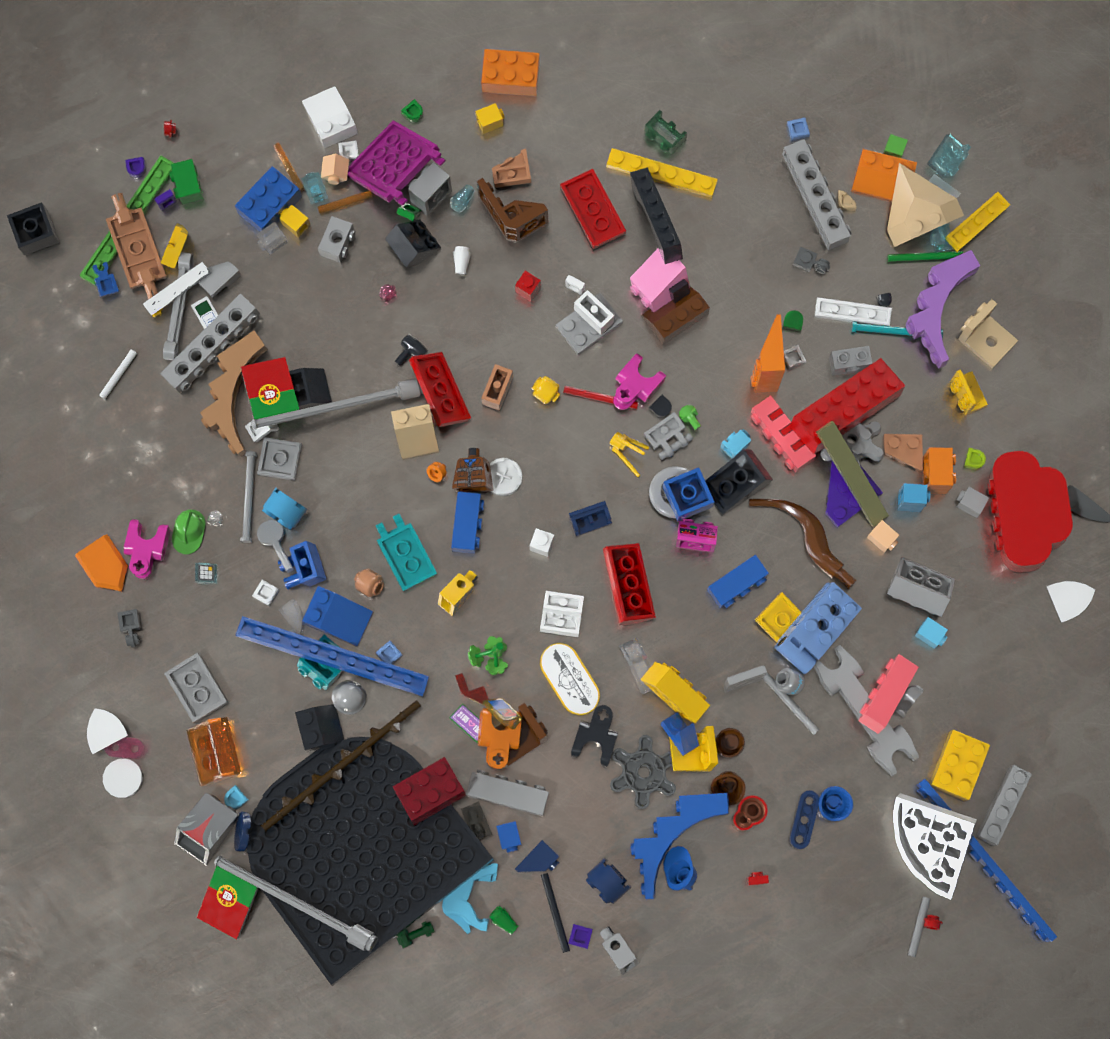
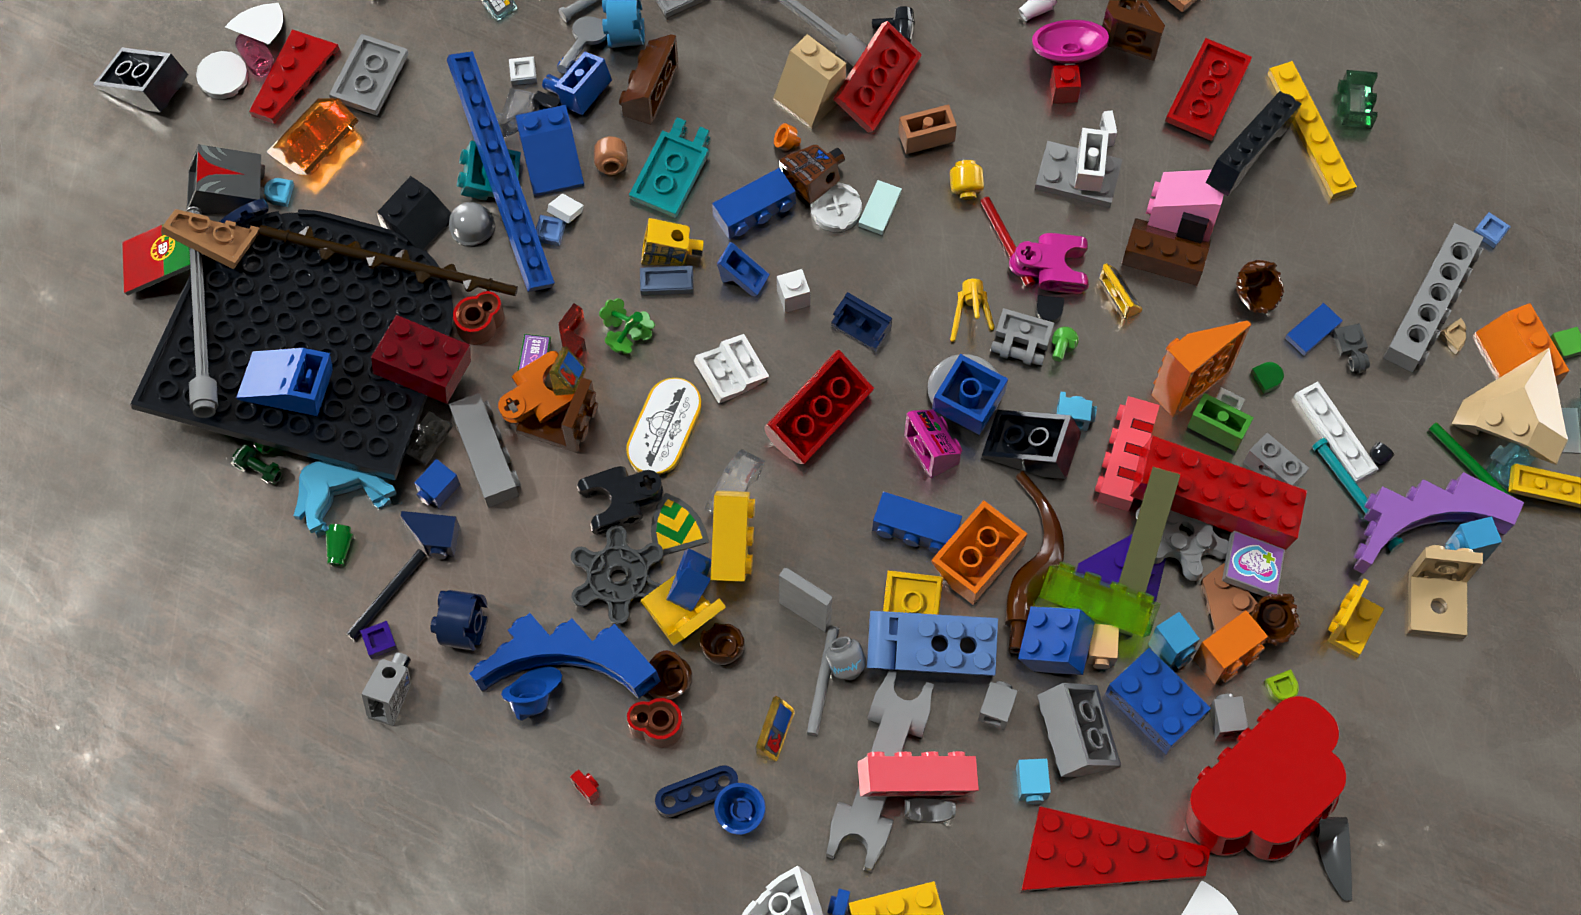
camera: 50 degrees right, 10 degrees down
none -> black slope [93,47,189,112]
none -> medium nougat wing [161,209,259,269]
none -> blue slope [236,348,333,416]
none -> red wing [249,29,340,124]
none -> copper piece [453,291,504,345]
none -> black tile [533,91,562,111]
none -> white tile [547,193,584,223]
none -> reddish brown slope [619,34,678,125]
none -> sand blue tile [640,266,693,295]
none -> sticker [651,493,709,555]
none -> blue slope [717,242,770,296]
none -> slope [756,696,794,762]
none -> light aqua tile [858,180,902,235]
none -> orange slope [931,500,1028,605]
none -> light grey brick [978,681,1018,730]
none -> blue brick [1018,606,1095,675]
none -> red wing [1021,806,1210,892]
none -> dark pink dish [1032,20,1109,64]
none -> clear neon green brick [1039,562,1161,637]
none -> yellow slope [1100,263,1143,319]
none -> blue brick [1105,648,1211,755]
none -> bright green brick [1188,393,1254,452]
none -> tile [1222,531,1285,596]
none -> reddish brown hair [1236,260,1285,314]
none -> reddish brown hair [1251,594,1301,646]
none -> blue tile [1285,303,1343,356]
none -> dark azure brick [1445,516,1502,561]

